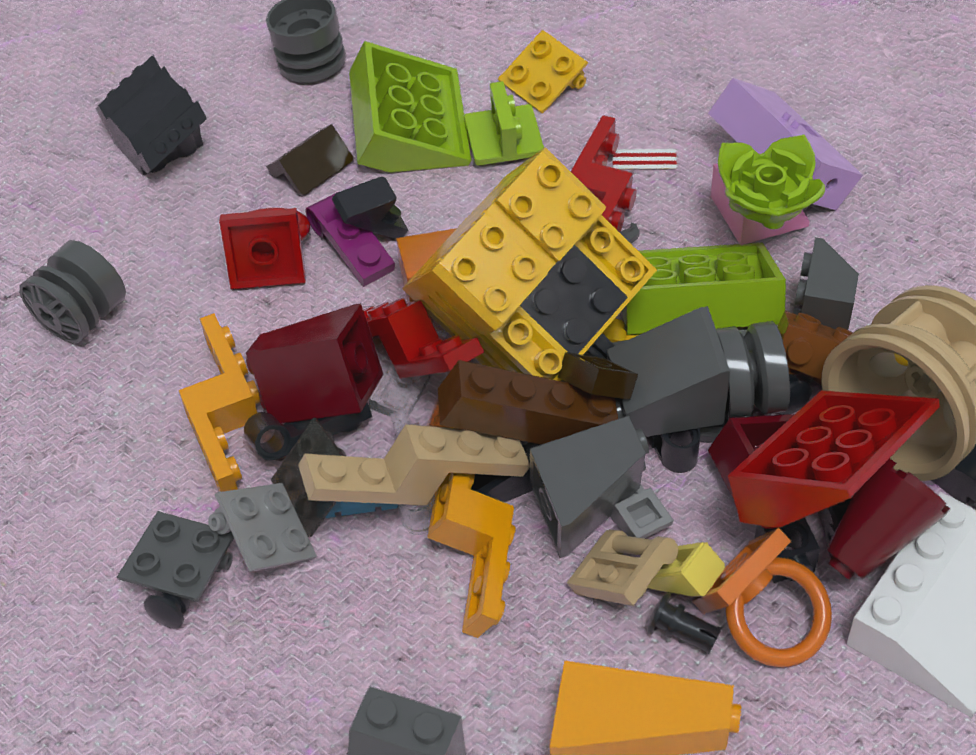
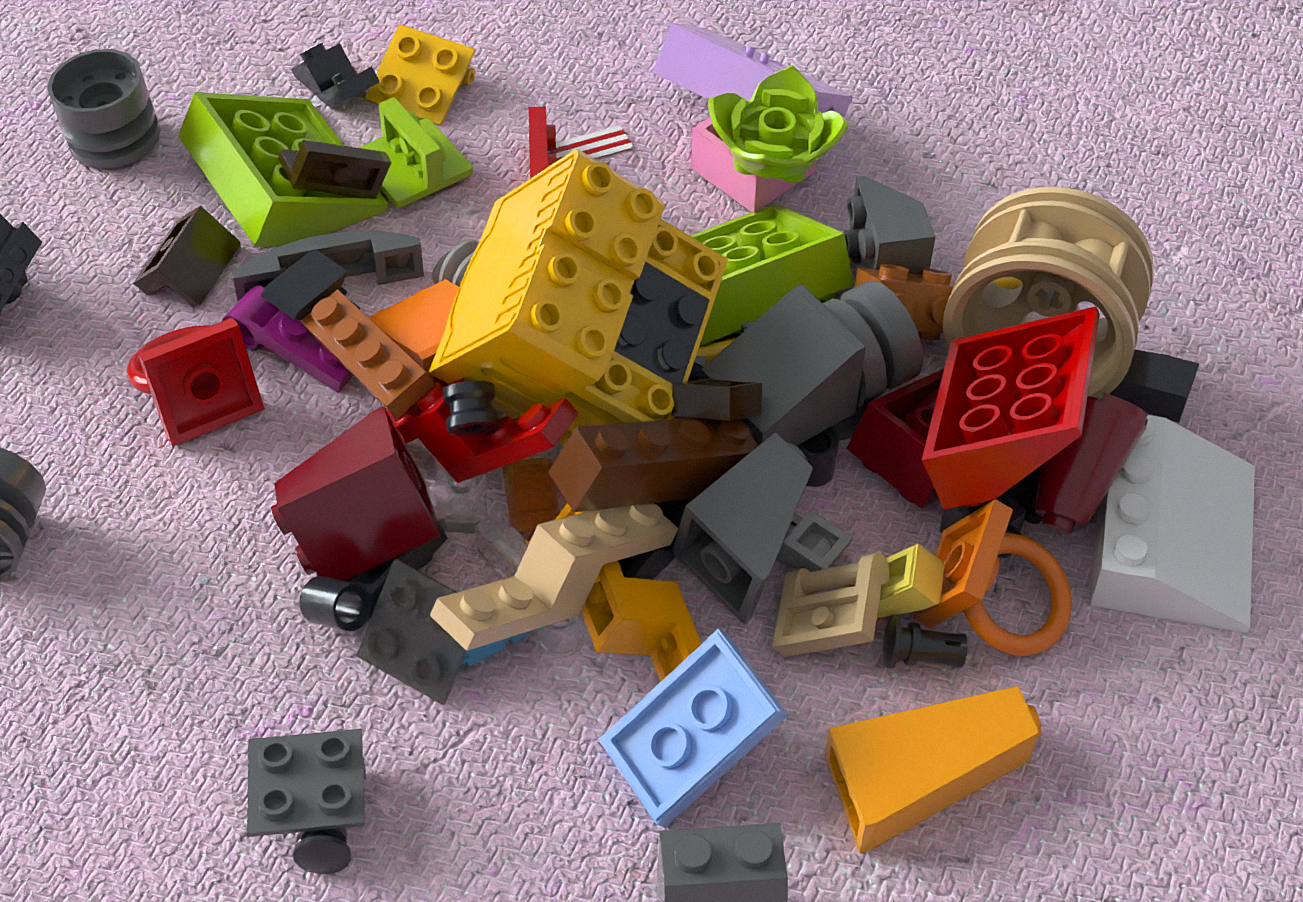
camera: 30 degrees left, 0 degrees up
light orange bracket [178,313,260,492] -> none
light grey hinge [208,483,317,572] -> none
none -> dark grey slope [232,231,424,302]
none -> dark brown panel [278,140,392,199]
none -> black slope [291,43,380,108]
none -> dark orange plate [301,289,436,419]
none -> black wheel [443,381,499,436]
none -> light blue tile [598,629,789,827]

